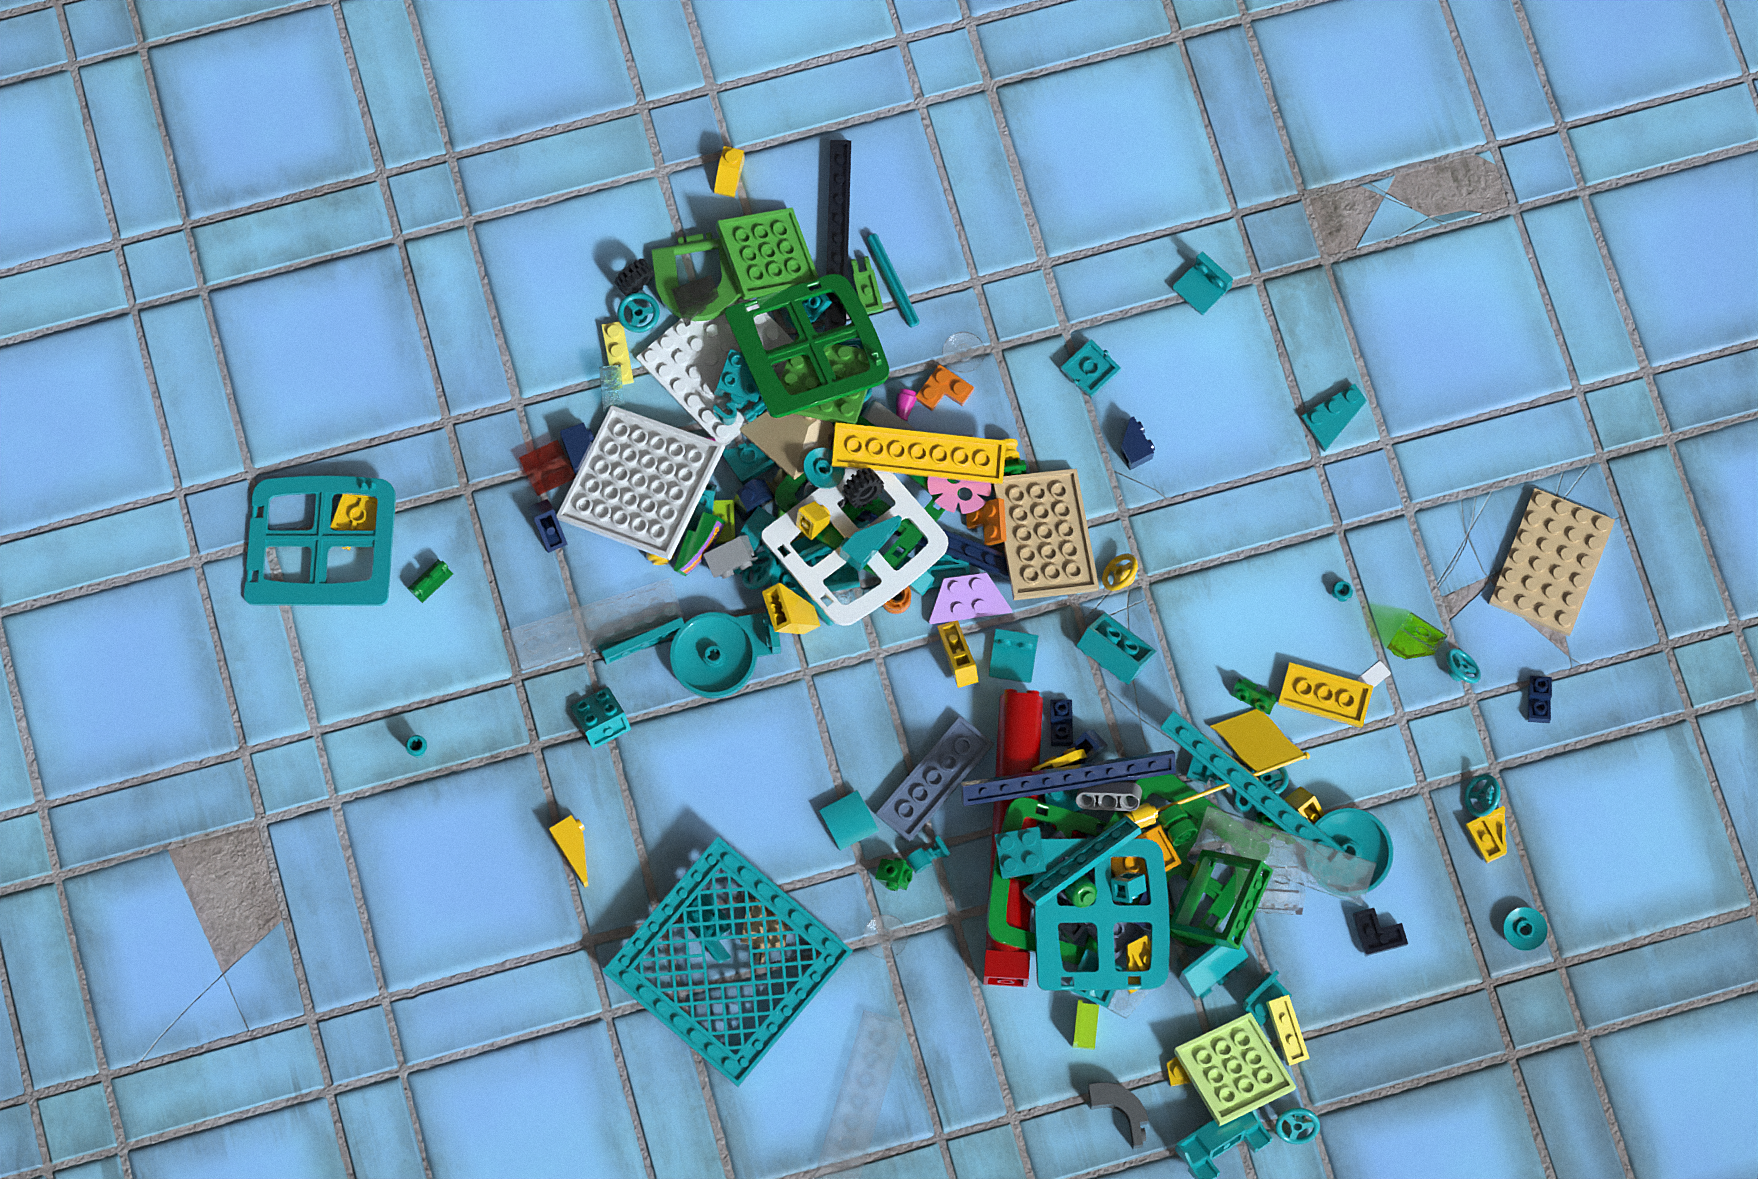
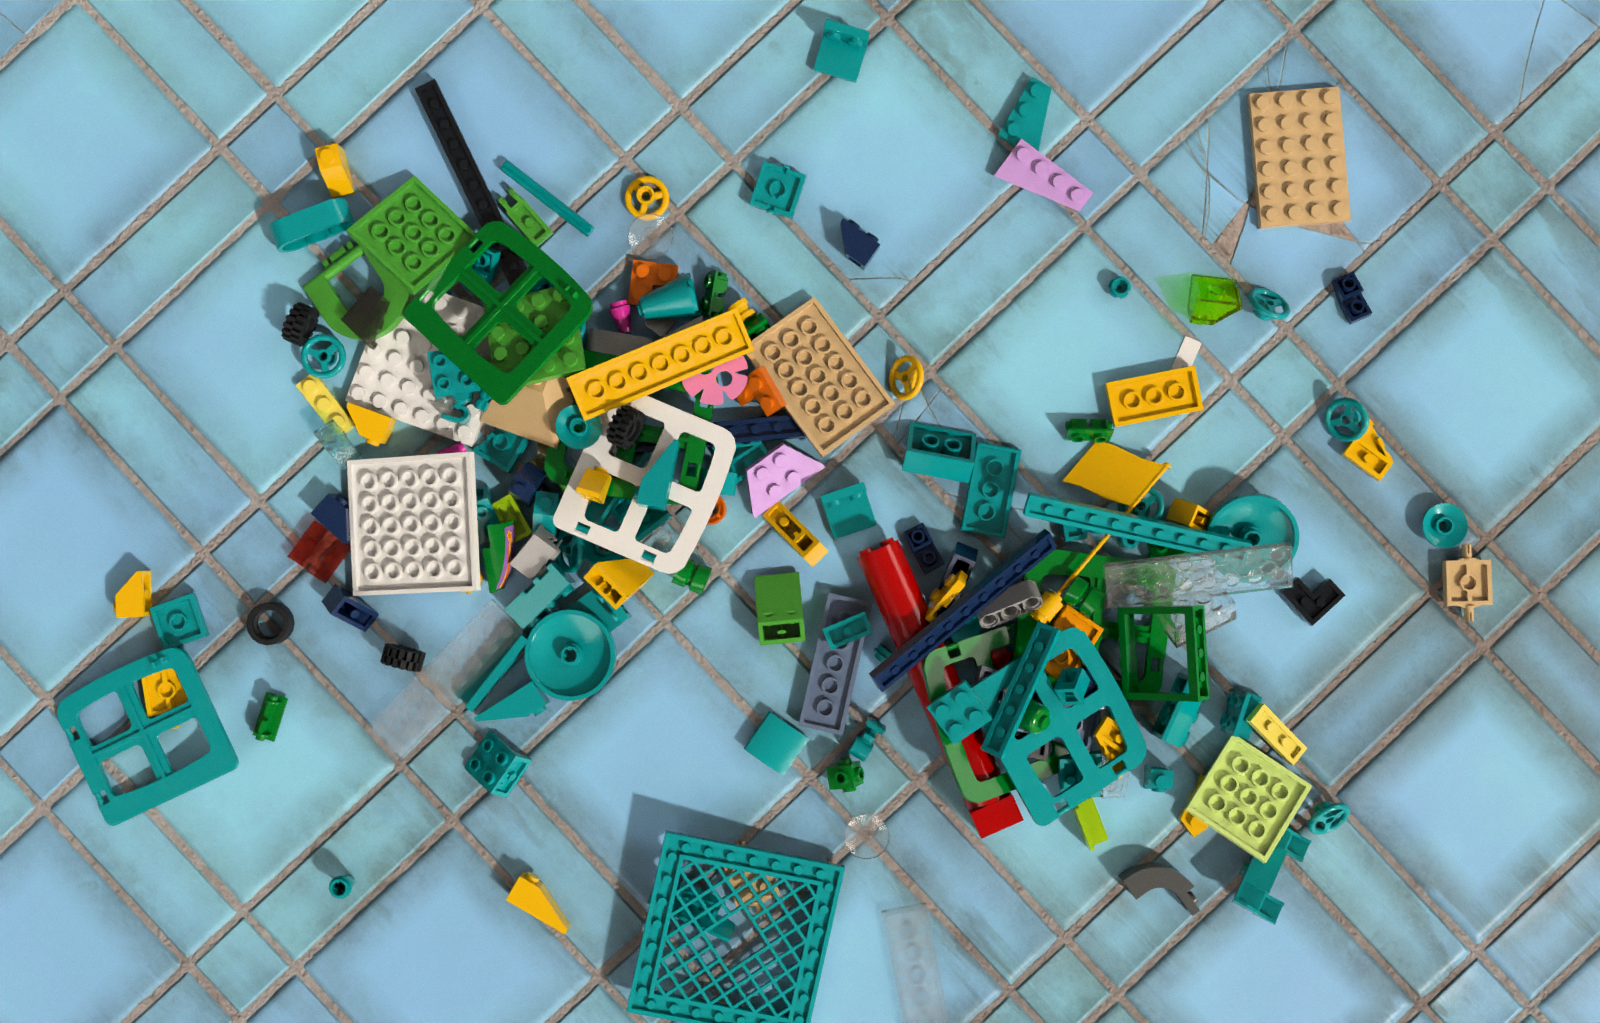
camera: 20 degrees left, 15 degrees up
none -> yellow slope [113,571,153,618]
none -> teal plate [149,593,210,650]
none -> black tyre [246,602,295,646]
none -> teal plant [269,198,355,253]
none -> yellow slope [346,402,397,447]
none -> black tyre [380,643,426,672]
none -> teal slope [474,681,550,722]
none -> teal wedge [505,562,576,629]
none -> yellow piece [624,176,669,220]
none -> teal cone [637,273,702,319]
none -> light grey slope [644,319,676,338]
none -> green wheel [671,558,712,595]
none -> green hinge [700,270,729,318]
none -> bright green slope [754,572,806,646]
none -> teal plate [822,611,873,650]
none -> teal tile [960,441,1021,538]
none -> lavender wing [994,138,1093,211]
none -> teal brick [1143,765,1174,792]
none -> tan plate [1442,544,1493,622]

